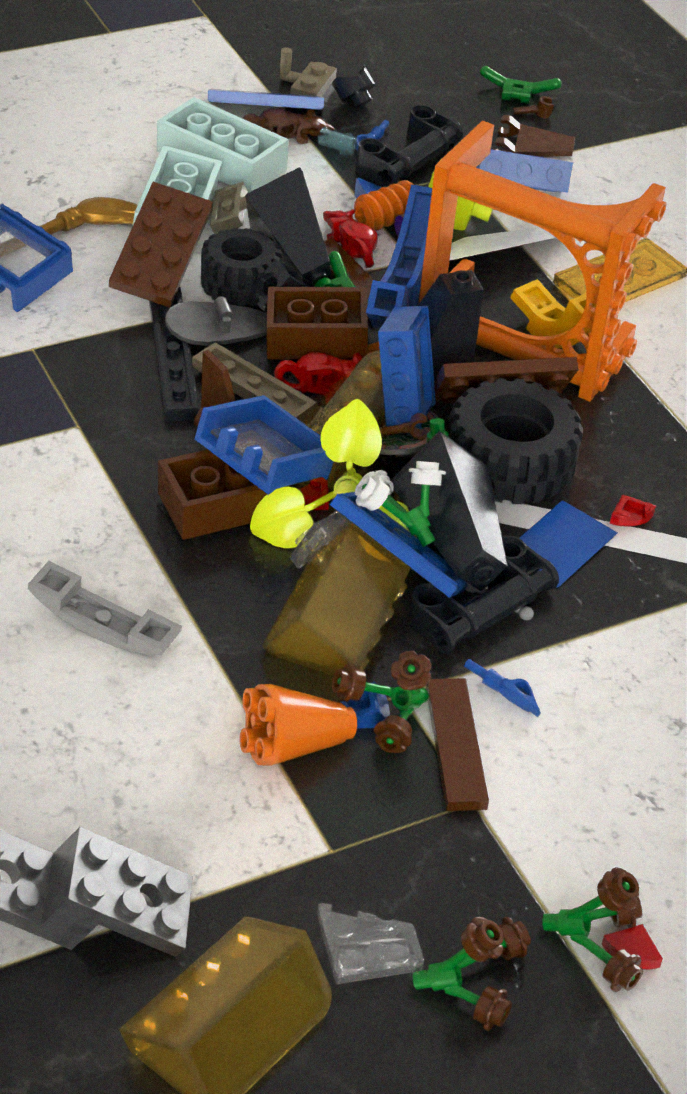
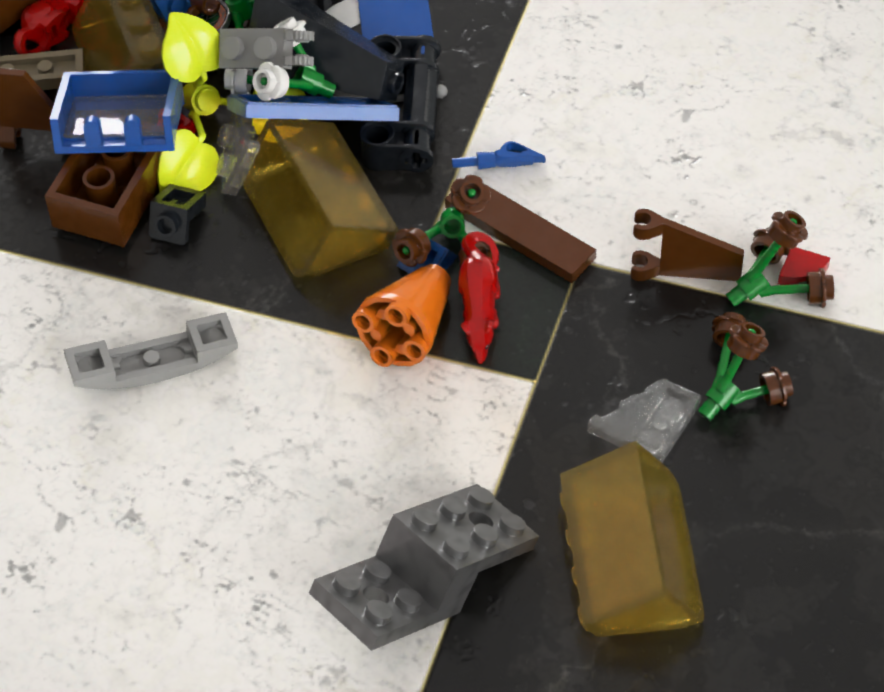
camera: 40 degrees left, 10 degrees up
none -> black bracket [149,184,206,245]
none -> light grey hinge [219,28,315,69]
none -> red animal [458,231,501,364]
none -> reddish brown flag [630,209,744,281]

